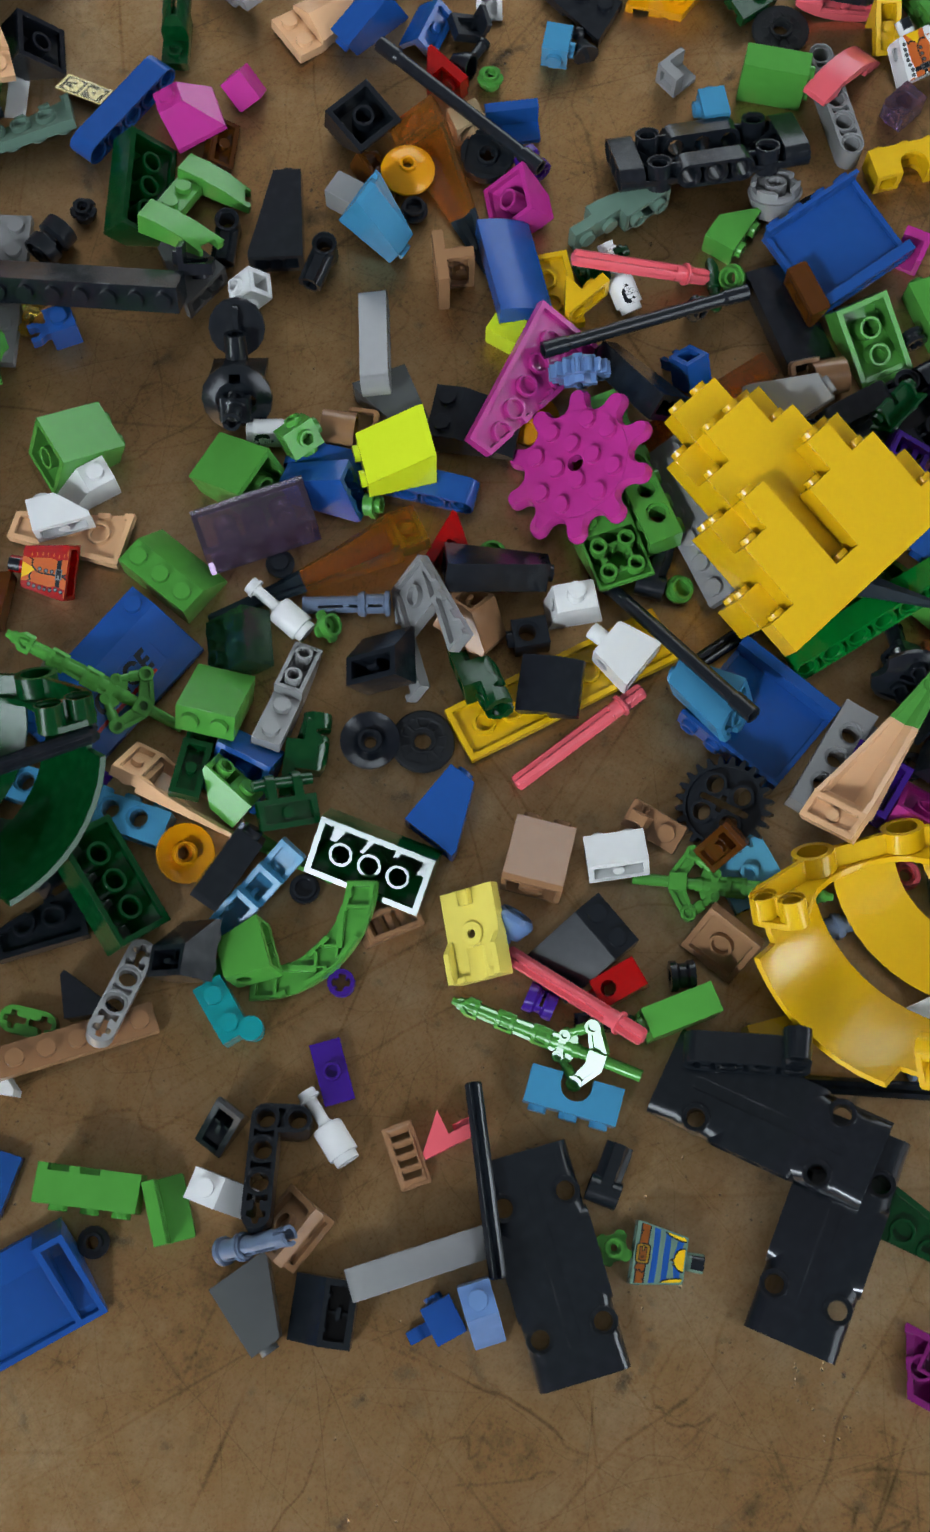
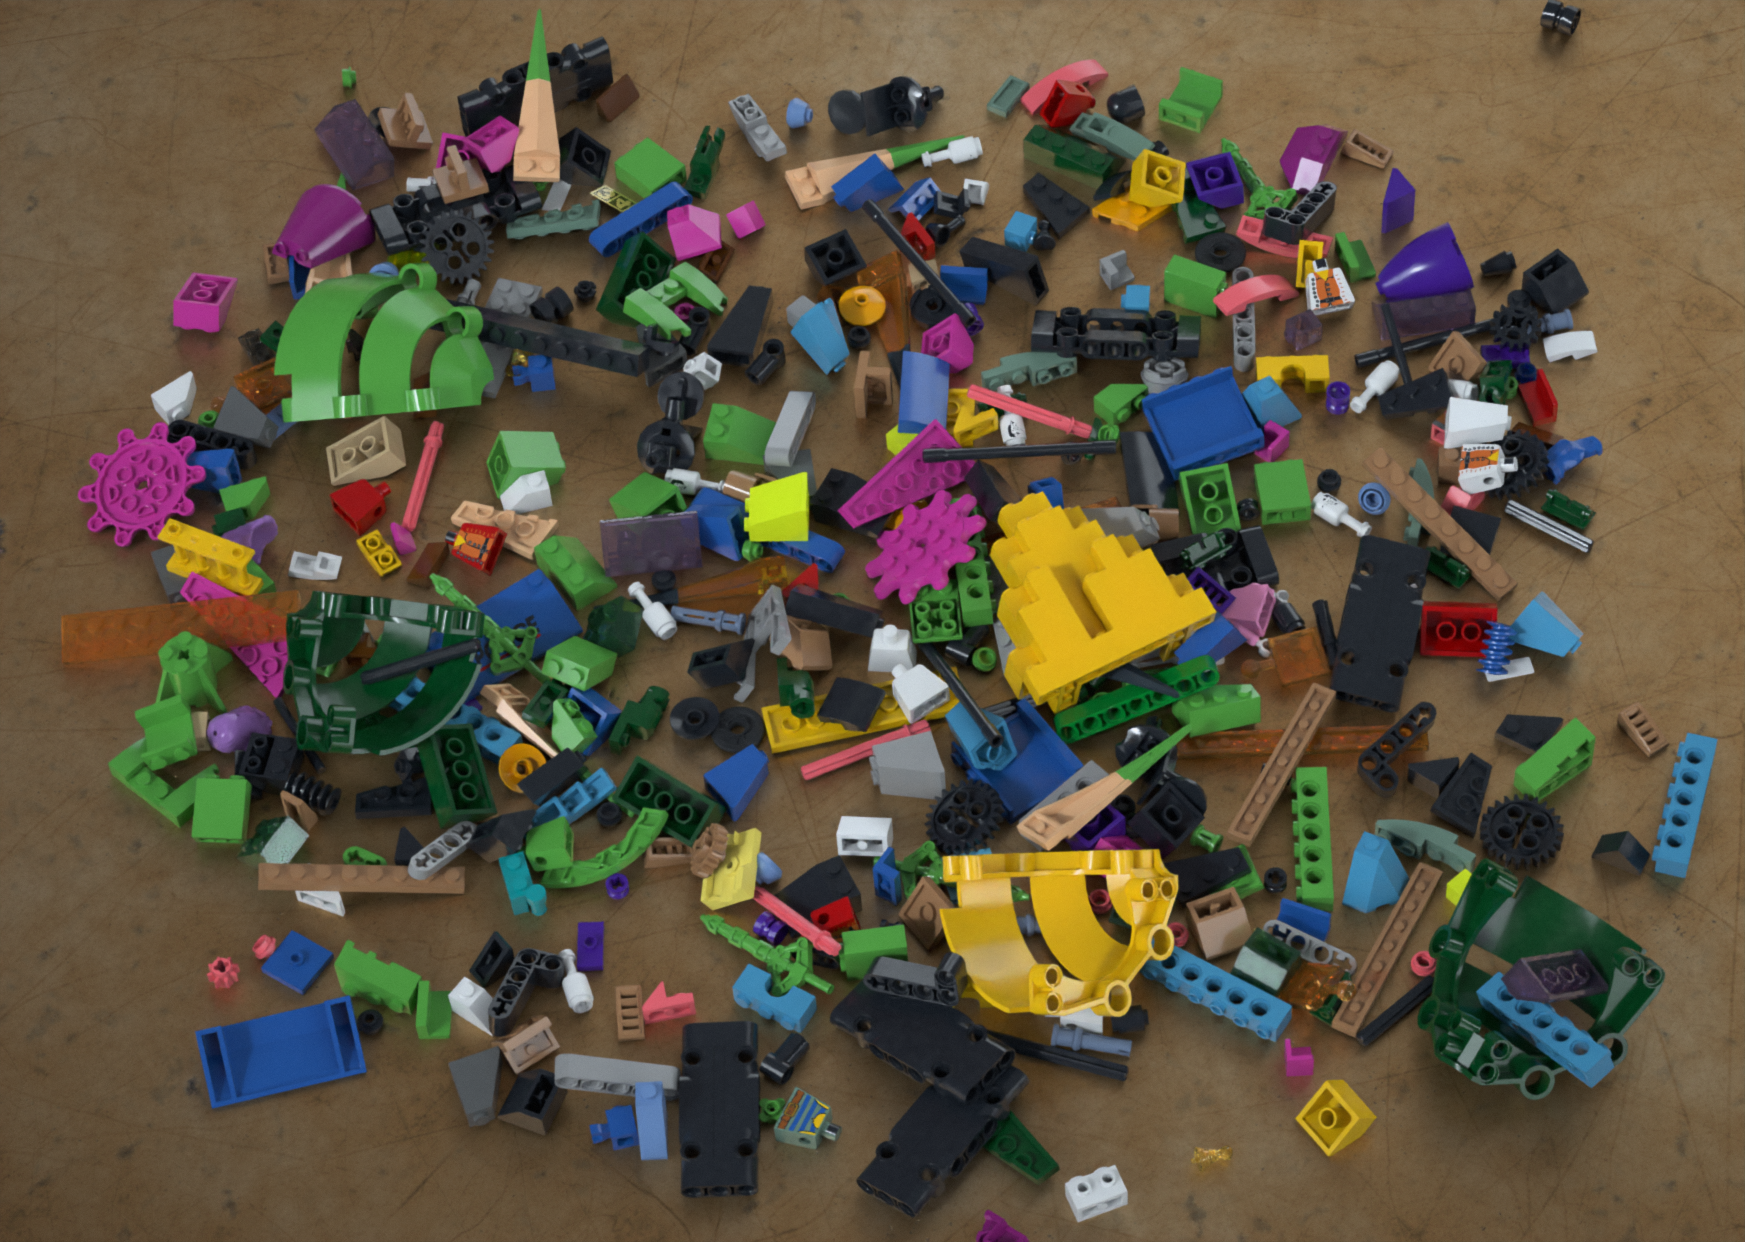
camera: 20 degrees right, 20 degrees down
white slope [25,492,96,542] -> none
sand blue pin [212,1225,297,1267] -> none
light grey slope [251,641,323,752] -> none
dark green plate [251,771,321,832] -> none
bright green brick [273,413,324,461] -> none
bright green plate [314,610,342,643] -> none
black axle [465,1081,506,1280] -> none
bright green plate [477,66,503,92] -> none
medium nougat slope [500,812,577,904] -> none
black brick [505,614,551,657] -> none
medium blue gear [548,352,611,390] -> none
medium nougat hinge [621,798,689,854] -> none
reddish brown slope [693,818,749,873] -> none
reddish brown slope [784,261,830,328] -> none
none -> bright green brick [614,137,687,199]
none -> dark pink bush [674,303,694,325]
none -> medium nougat gear [690,823,729,878]
none -> bright green slope [703,403,776,465]
none -> light grey slope [869,731,946,800]
none -> blue panel [873,846,902,907]
none -> black slope [959,237,1050,305]
none -> dark azure slope [1242,376,1302,434]

